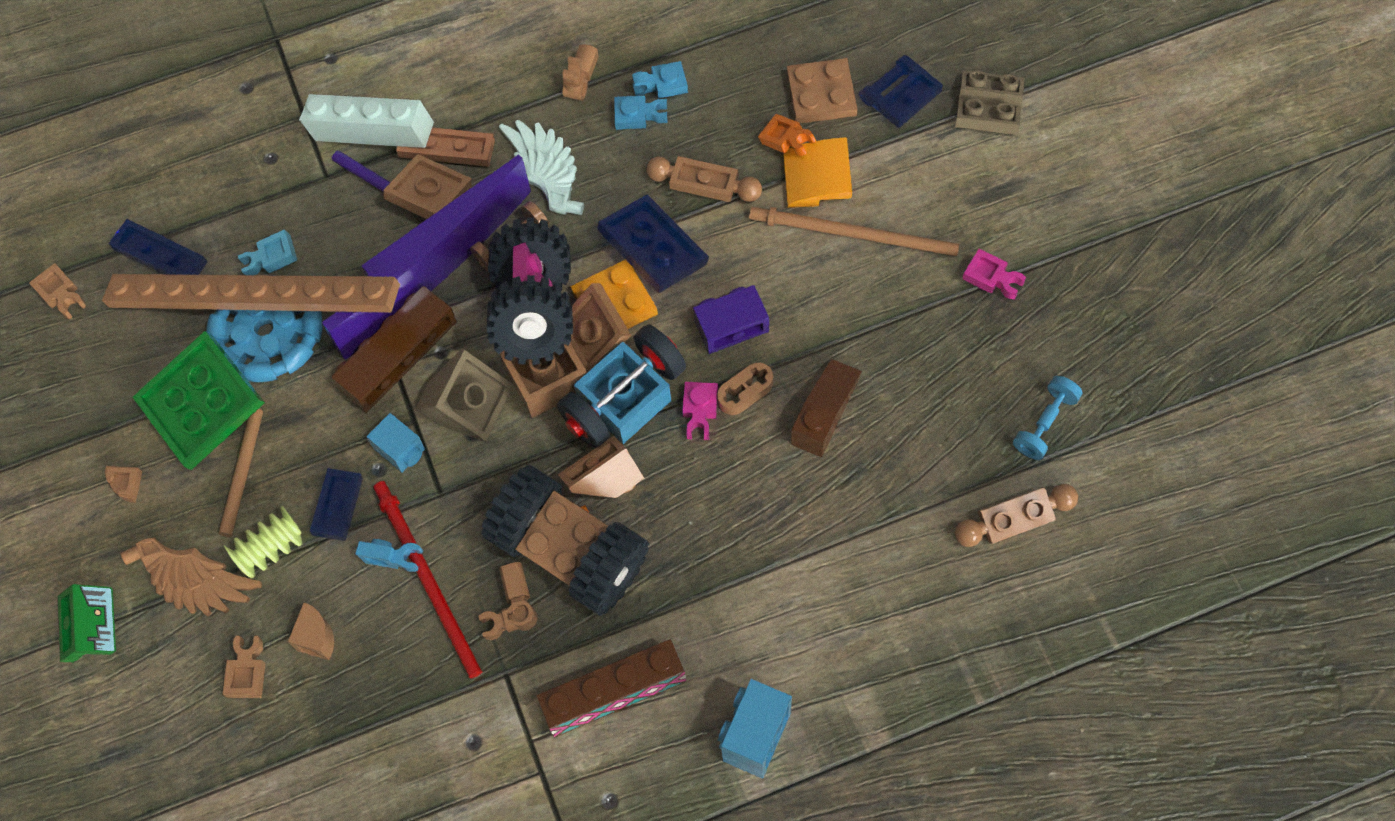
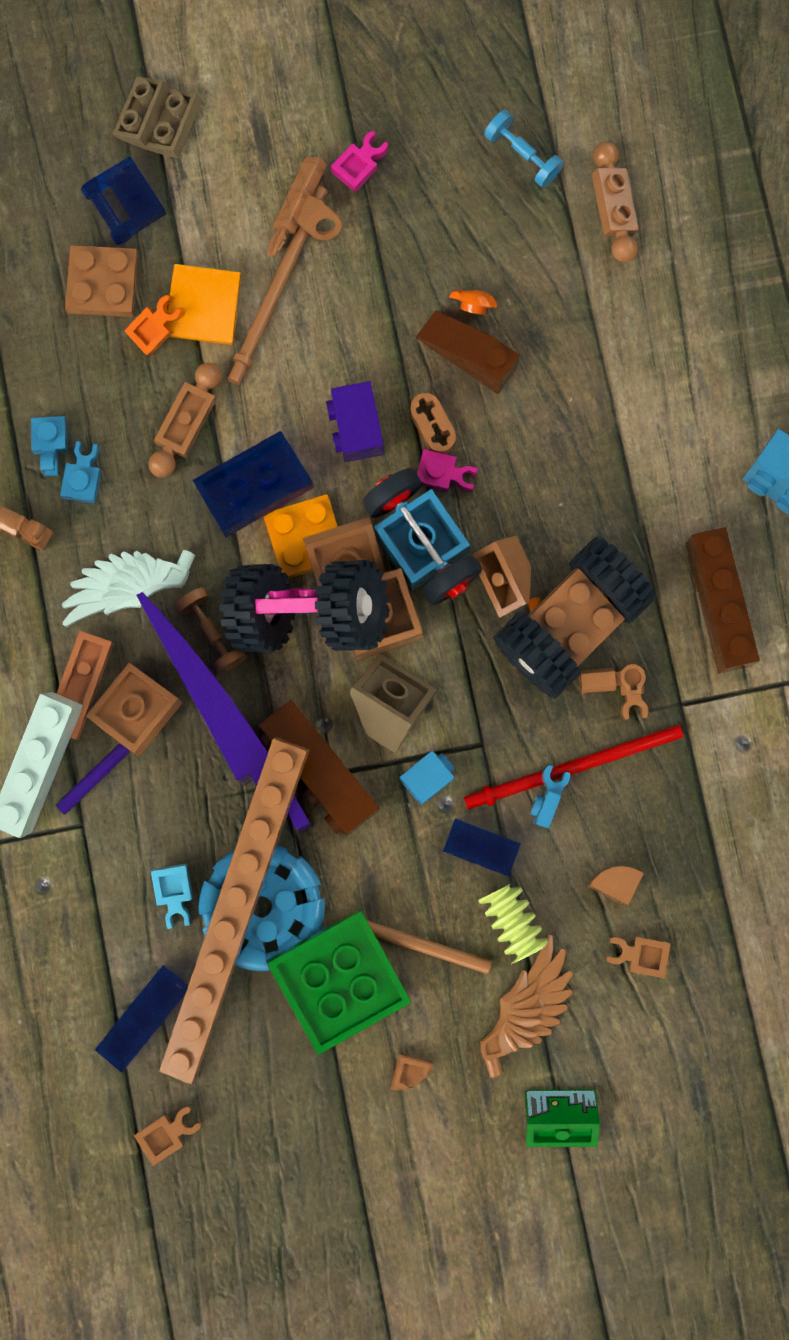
camera: 85 degrees left, 15 degrees up
none -> medium nougat piece [267,157,342,257]
none -> orange animal [449,288,497,315]

